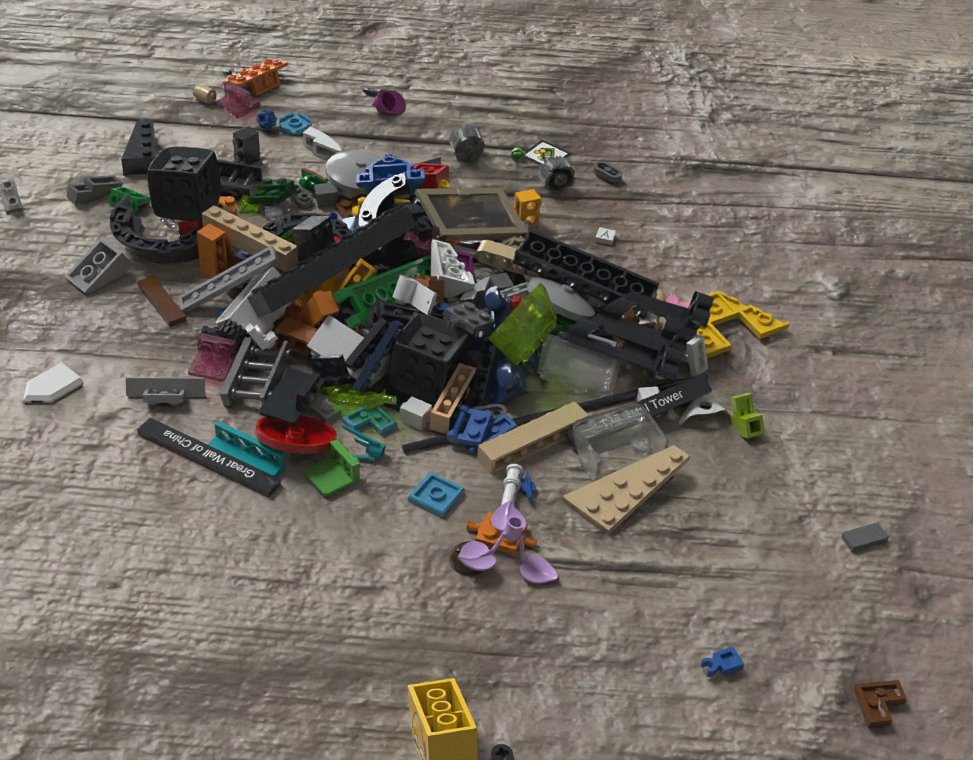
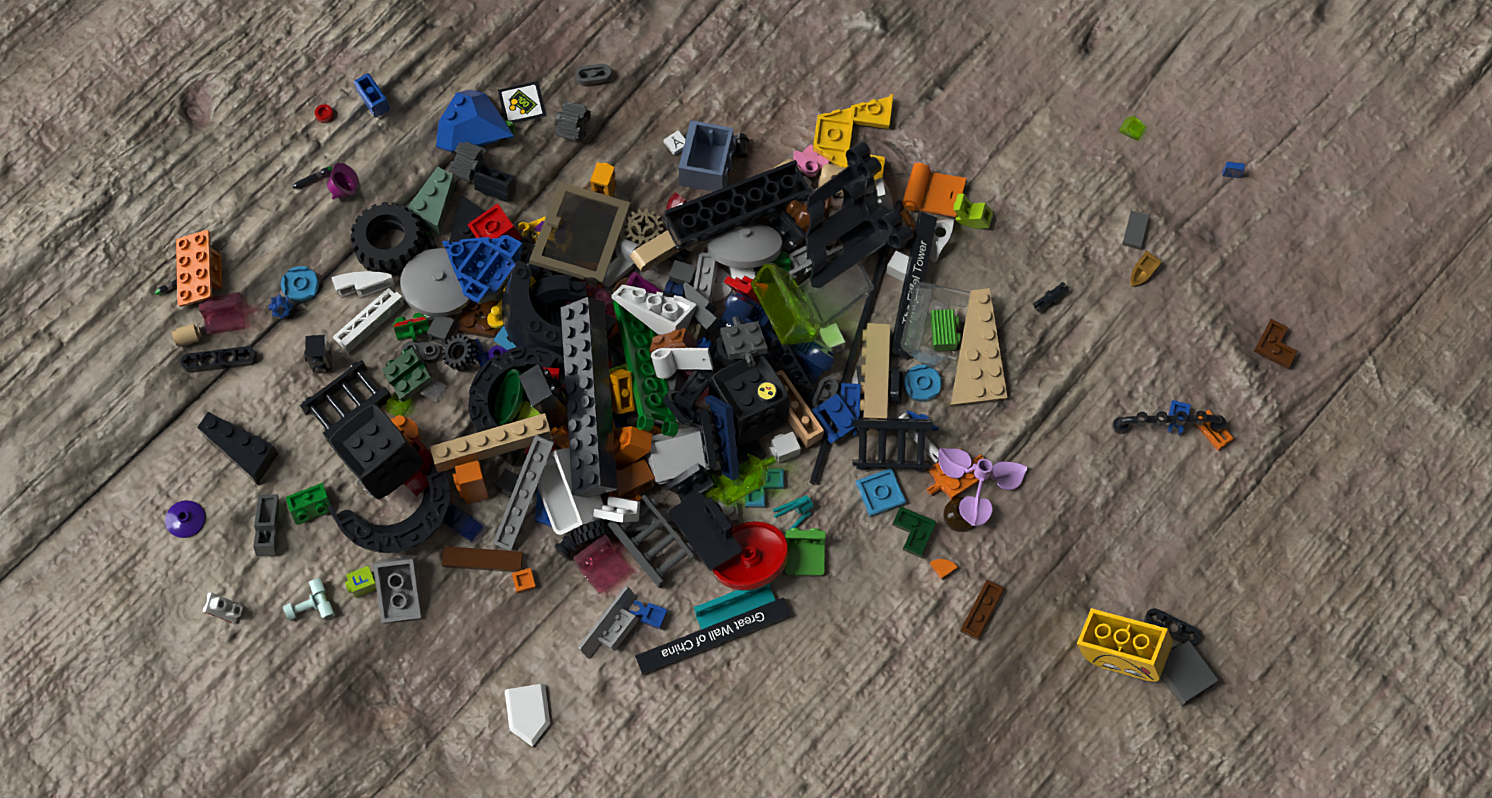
camera: 50 degrees left, 25 degrees up
none -> dark purple dish [165,500,205,538]
none -> black beam [180,346,257,373]
none -> light aqua bar [283,578,335,621]
none -> red tile [315,104,334,123]
none -> white fence [333,288,404,354]
none -> lime brick [345,566,377,598]
none -> black tyre [350,202,425,276]
none -> blue brick [354,73,390,118]
none -> sand green wedge [408,167,456,236]
none -> blue wedge [436,89,515,153]
none -> black tyre [442,334,479,371]
none -> clear blue plate [442,503,483,543]
none -> black brick [474,165,516,201]
none -> orange tile [511,568,536,594]
none -> blue plate [630,601,667,630]
none -> sand blue container [679,120,736,192]
none -> black pin [736,133,749,158]
none -> tile [757,382,777,402]
none -> brick [818,323,845,353]
none -> black fence [852,417,933,471]
none -> black plate [888,367,903,404]
none -> dark green plate [892,506,937,558]
none -> orange door [902,163,967,217]
none -> dark azure tile [903,365,942,402]
none -> bright green brick [930,309,960,351]
none -> orange tile [930,559,958,580]
none -> reddish brown tile [960,579,1005,641]
none -> black pin [1033,282,1069,313]
none -> black bar [1112,410,1226,434]
none -> clear neon green slope [1119,115,1146,141]
none -> pearl gold plate [1130,250,1162,286]
none -> orange tile [1194,410,1234,451]

